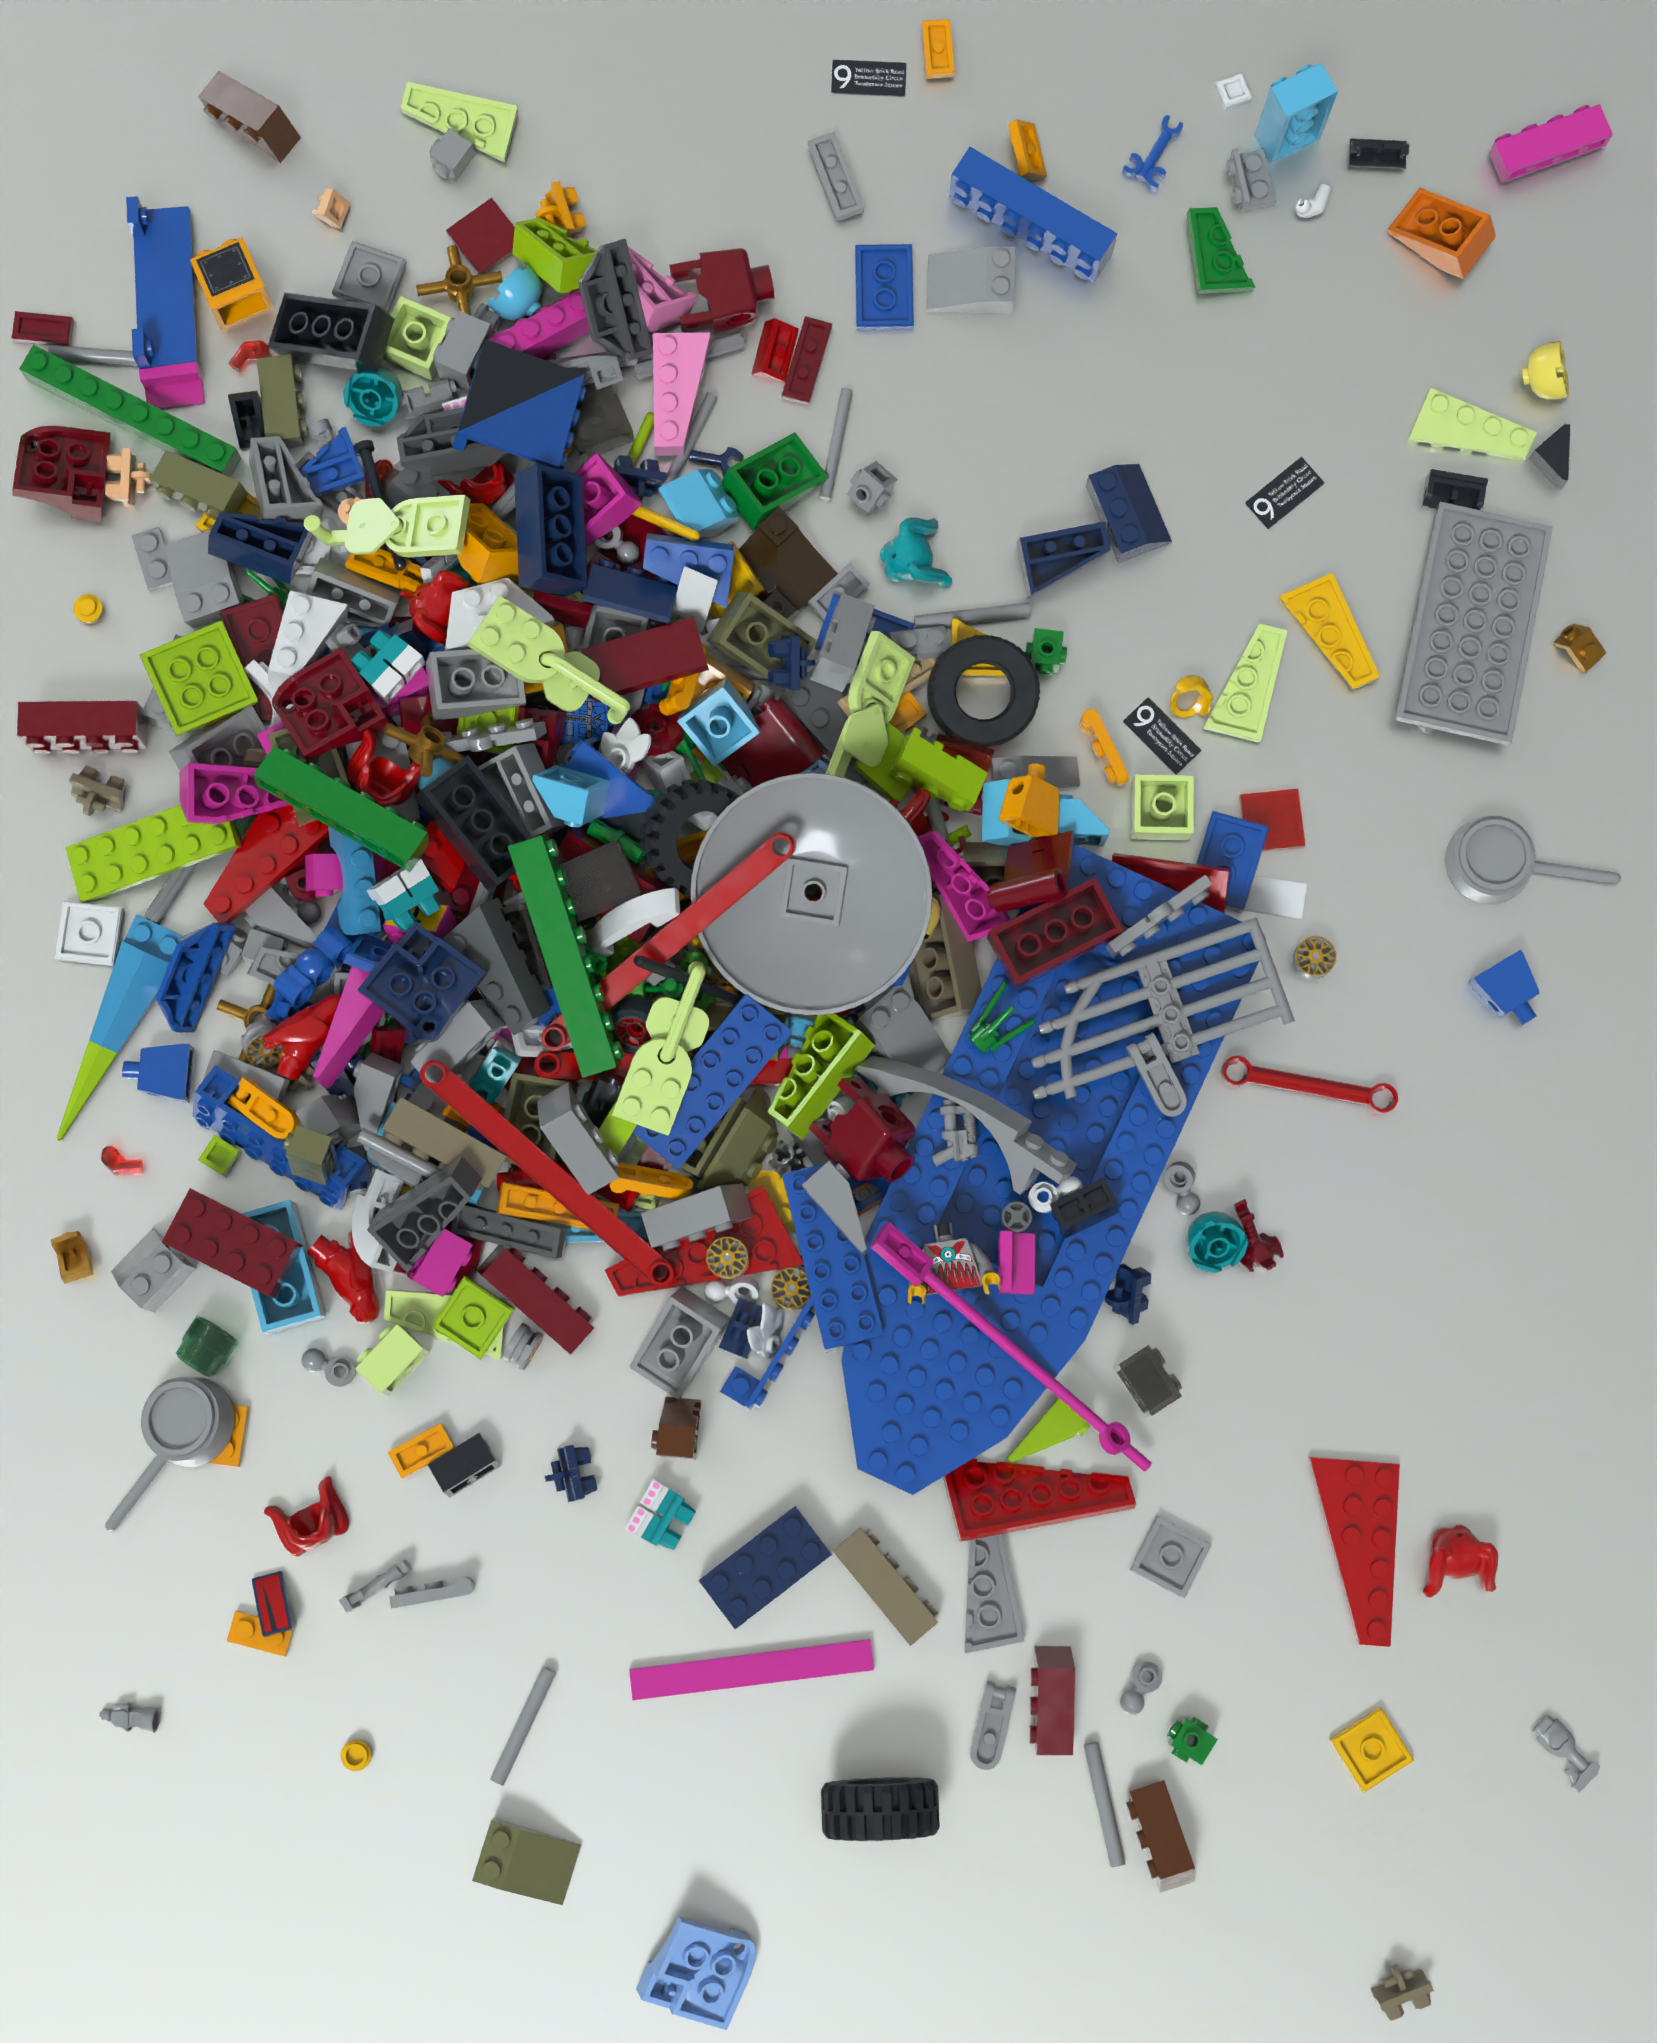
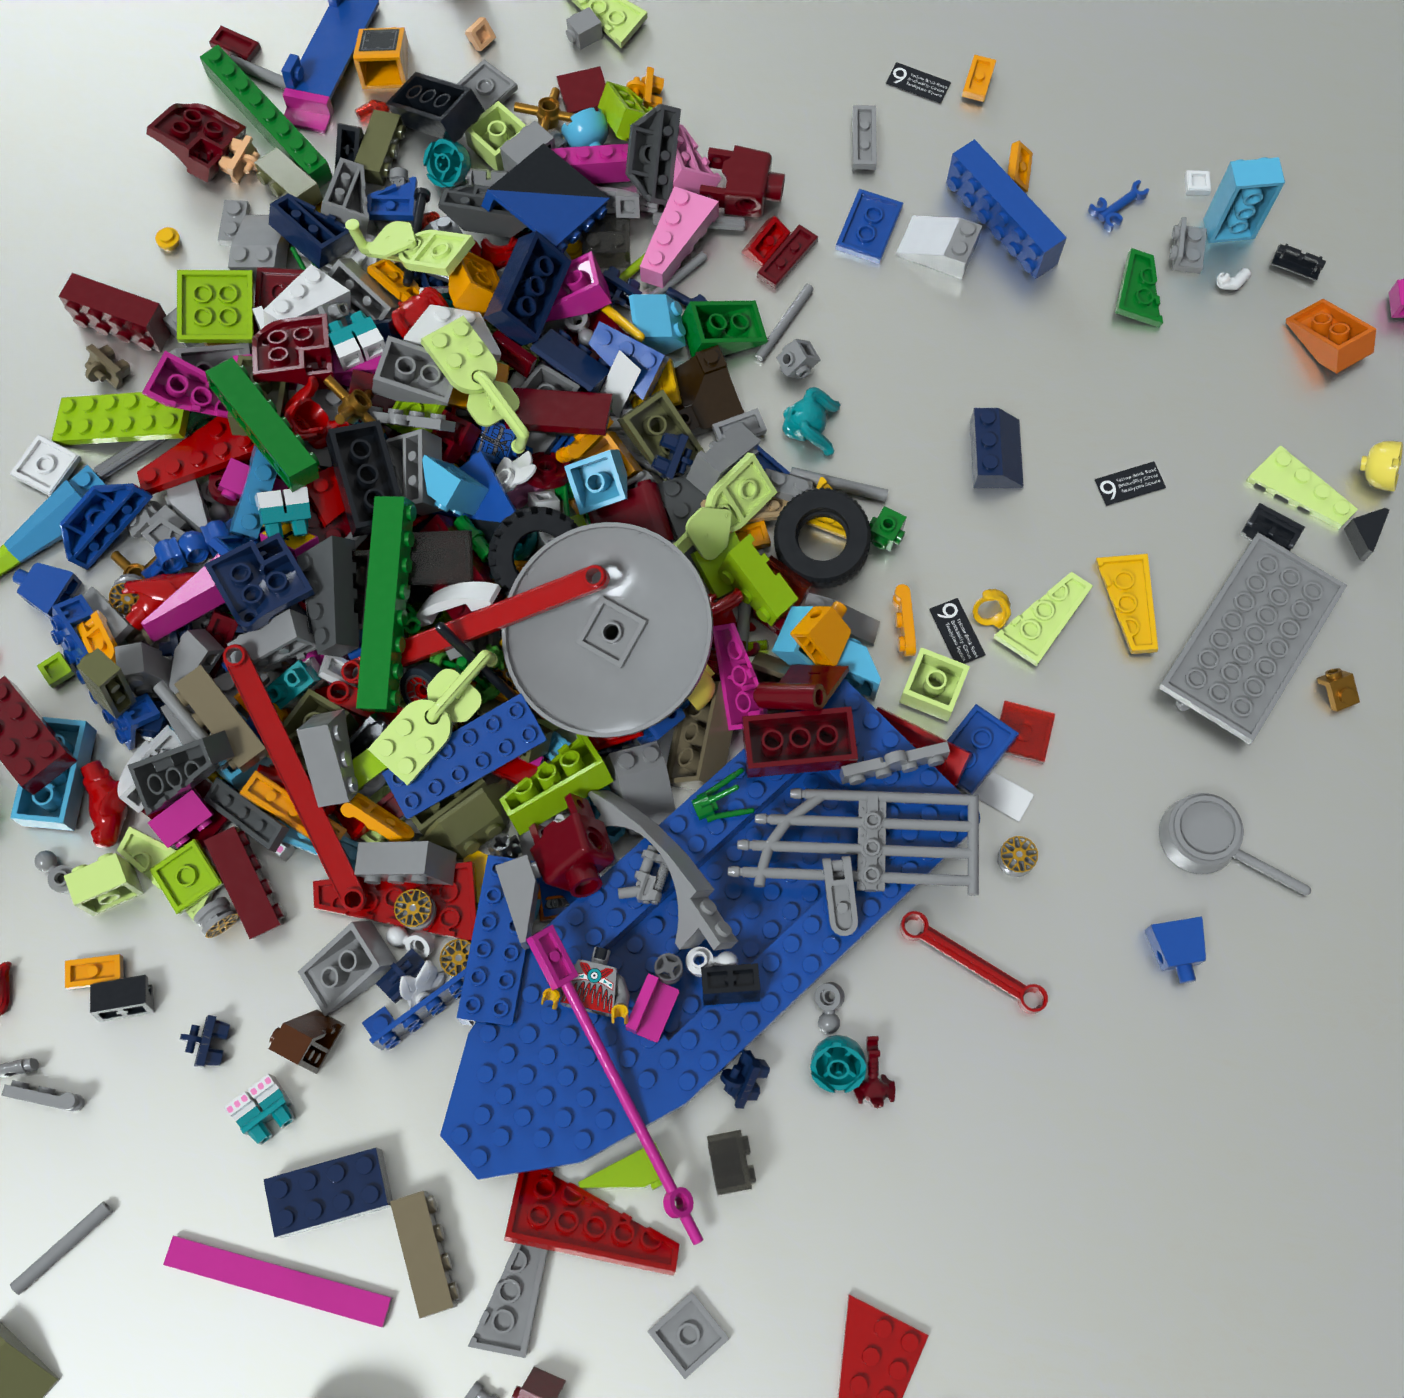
camera: 25 degrees right, 10 degrees down
dark blue wedge [1016,521,1111,599] -> none

